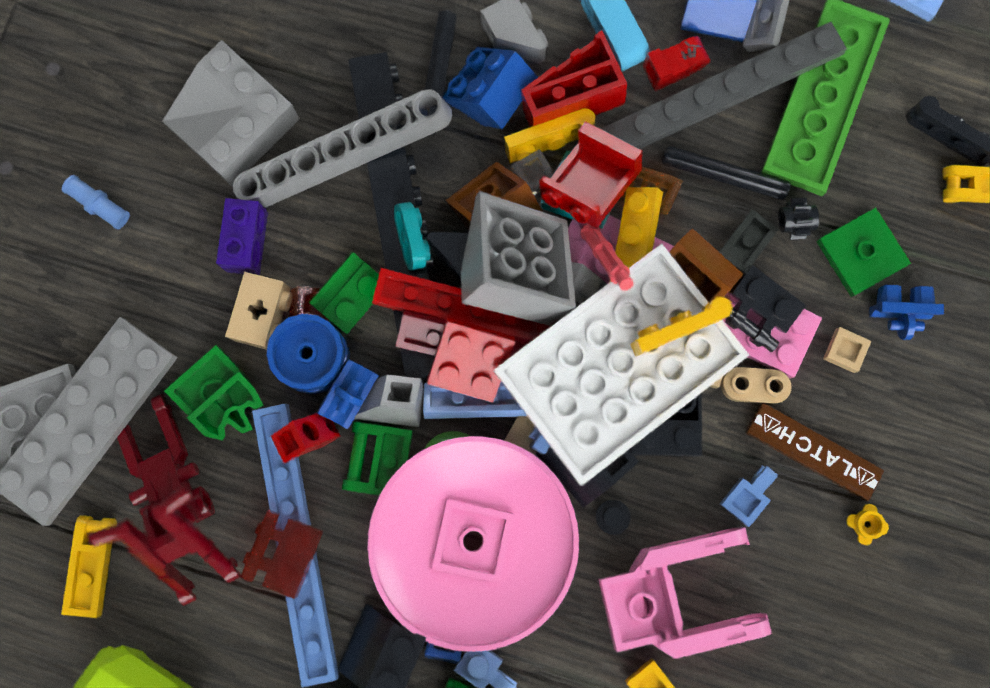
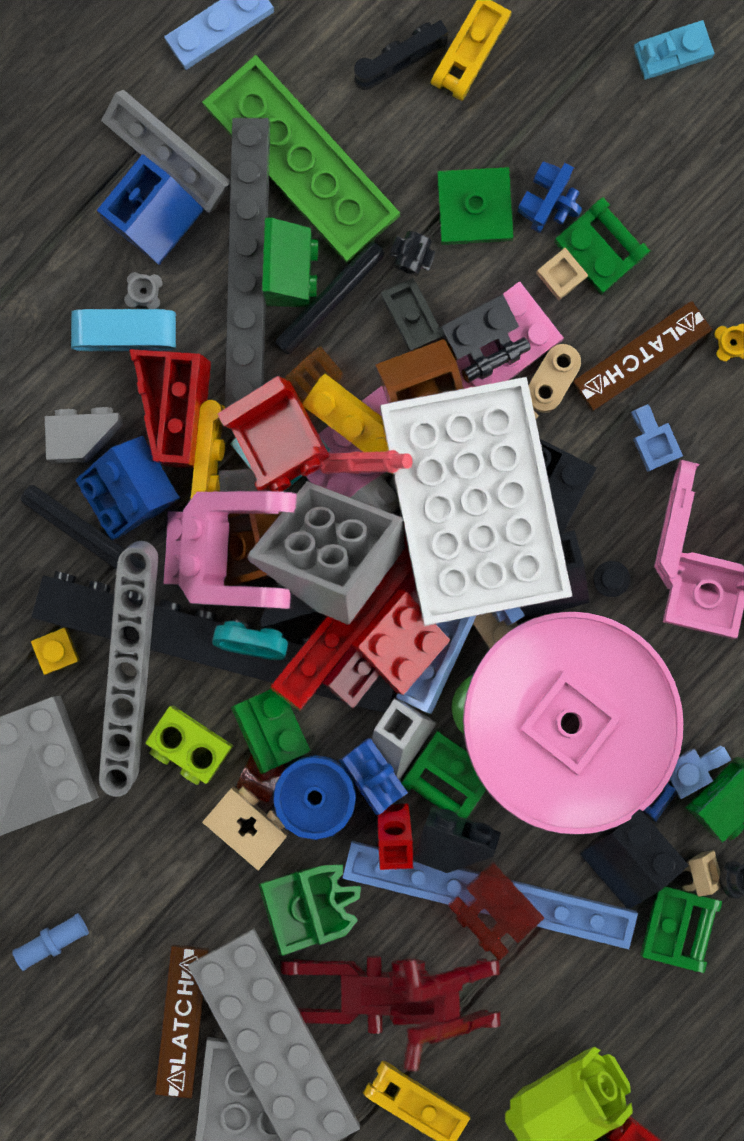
camera: 65 degrees left, 5 degrees up
dark purple brick [216,198,268,275] -> none
yellow plate [630,297,732,357] -> none
red leg [643,36,710,91] -> none
none -> yellow plate [31,628,80,675]
none -> light grey plate [124,272,163,309]
none -> lime brick [145,705,234,785]
none -> reddish brown tile [155,945,209,1099]
none -> bright pink plate [164,491,297,609]
none -> green slope [262,217,319,307]
none -> black slope [413,807,501,873]
none -> green plate [554,197,651,295]

